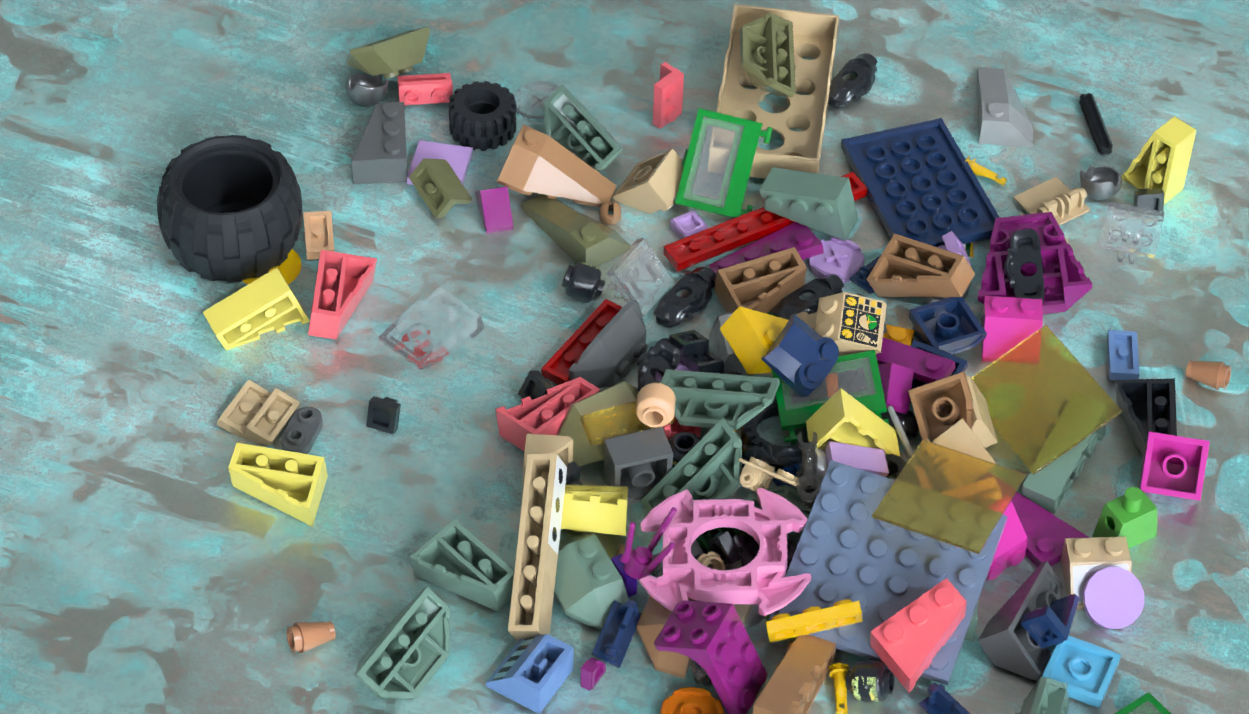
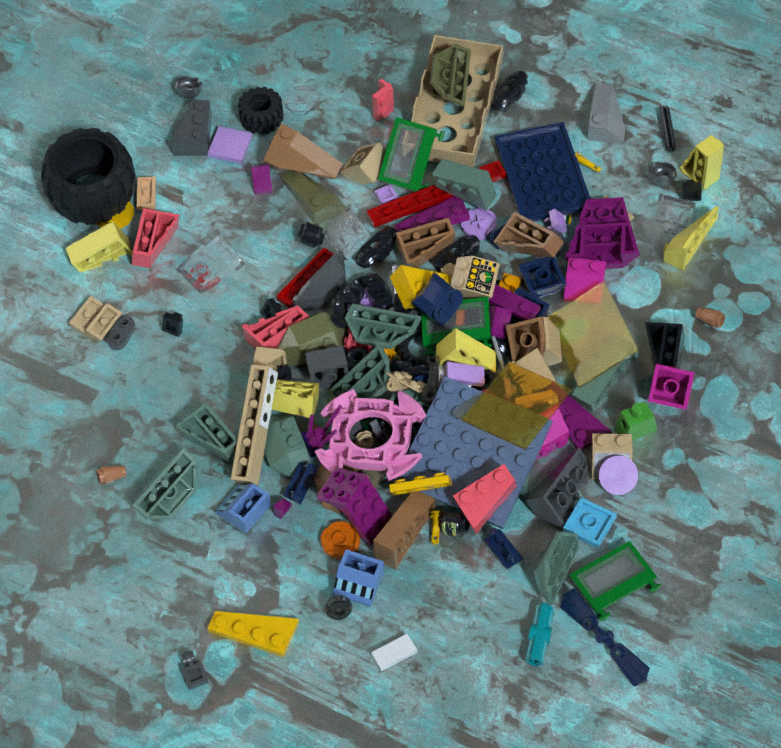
camera: 10 degrees right, 10 degrees up
light yellow wedge [228,442,328,527] -> none
olive wedge [346,27,430,79] -> none
coral bracket [397,73,453,105] -> none
olive panel [409,158,472,218] -> none
sand green wedge [543,84,623,171] -> none
clear yellow tile [580,401,675,446] -> none
medium nougat hinge [599,201,621,225] -> none
light nougat head [636,383,676,427] -> none
black piece [1004,229,1045,304] -> none
tan hinge [1013,177,1090,226] -> none
dark blue bracket [1020,594,1079,649] -> none
medium blue plate [1107,330,1139,380] -> none
none -> light yellow wedge [662,206,719,270]

